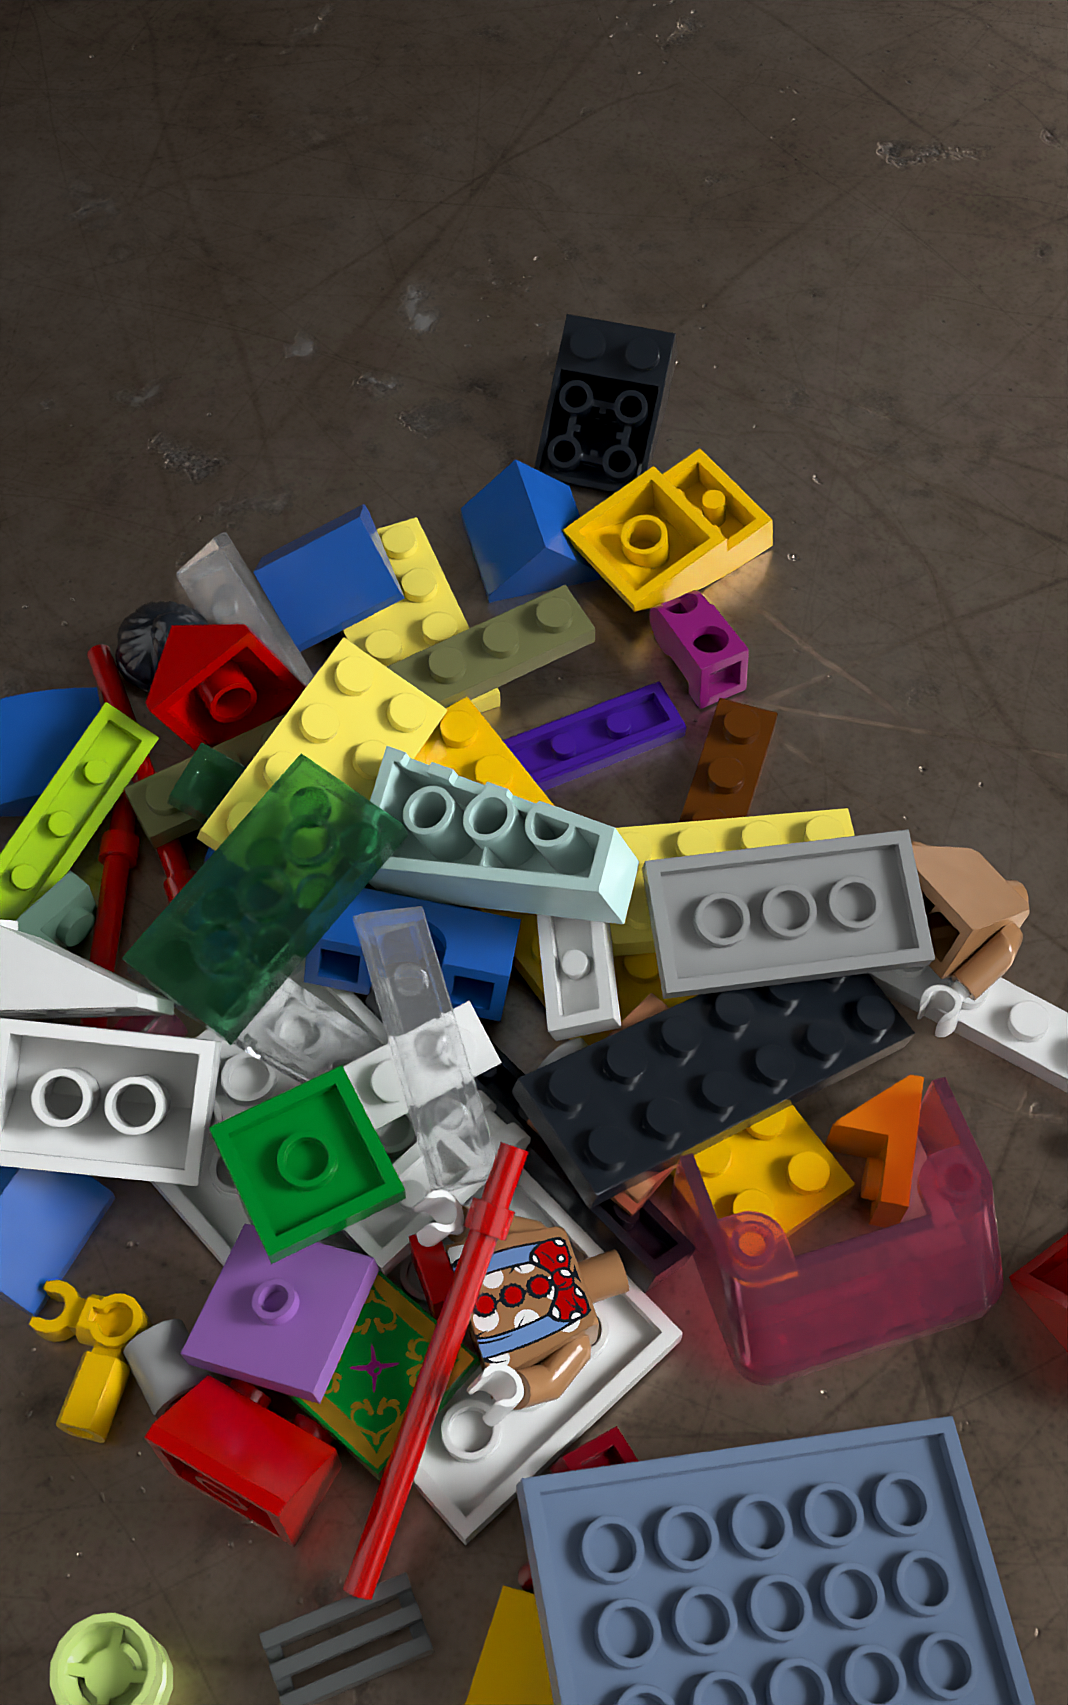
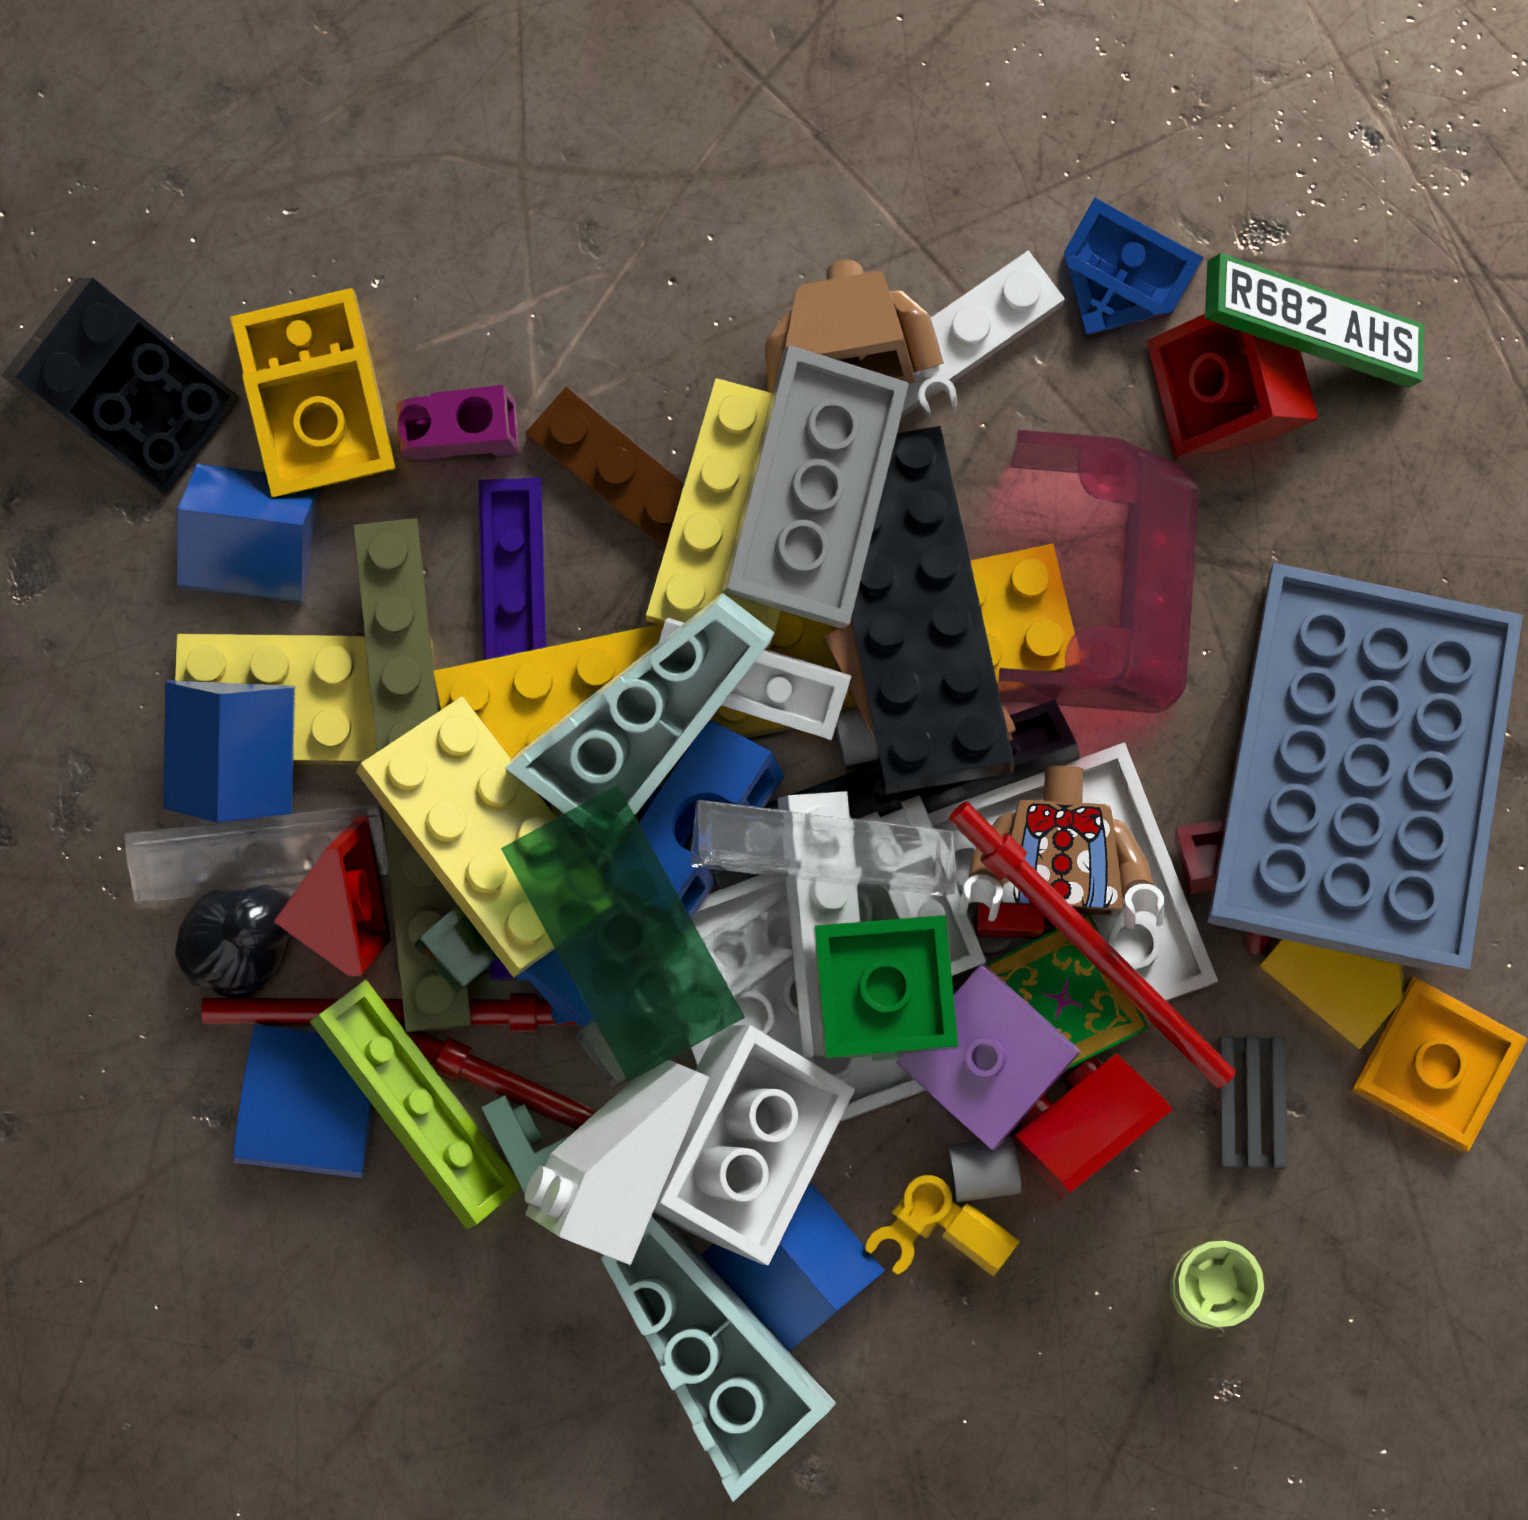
camera: 65 degrees left, 20 degrees up
orange slope [824,1074,924,1230] -> none

